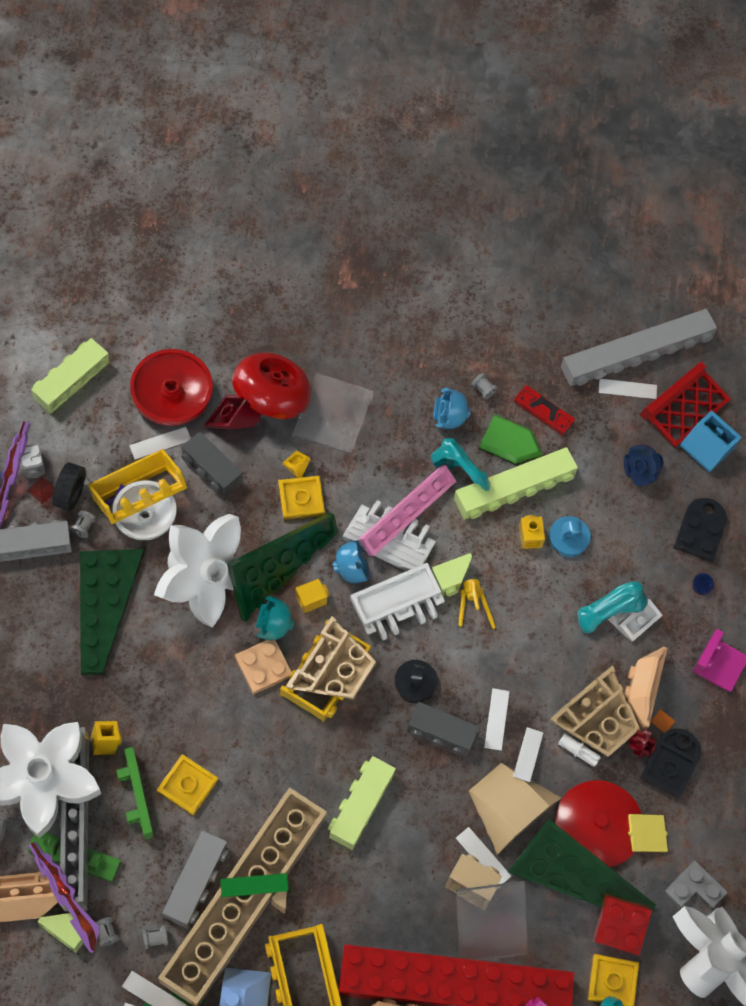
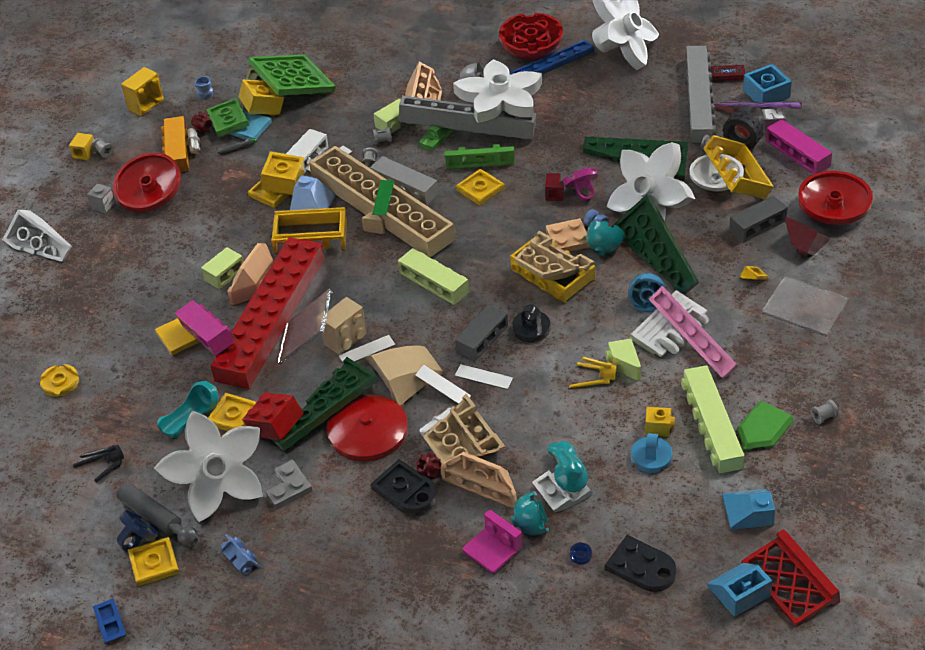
camera: 115 degrees right, 20 degrees down
medium lavender sword [29,841,100,953] -> none
yellowish green brick [31,338,110,414] -> none
yellow brick [91,721,122,755] -> none
white sticker [129,427,191,459] -> none
red brick [232,352,312,419] -> none
yellow tile [278,476,325,521] -> none
yellow brick [295,579,329,614] -> none
white hinge [350,563,445,641] -> none
teal hair [430,438,491,491] -> none
dark azure cylinder [433,388,471,429] -> none
red tile [514,385,575,436] -> none
light grey brick [561,309,717,387] -> none
white sticker [599,379,657,399] -> none
dark blue tile [624,444,664,486] -> none
light yellow piece [628,814,668,852] -> none
orange sticker [650,709,676,733] -> none
none -> teal cylinder [511,491,549,536]
none -> dark red brick [545,173,564,201]
none -> dark pink tile [563,167,598,201]
none -> medium blue wheel [584,209,609,227]
none -> dark azure slope [722,489,775,530]
none -> dark pink brick [766,119,832,174]

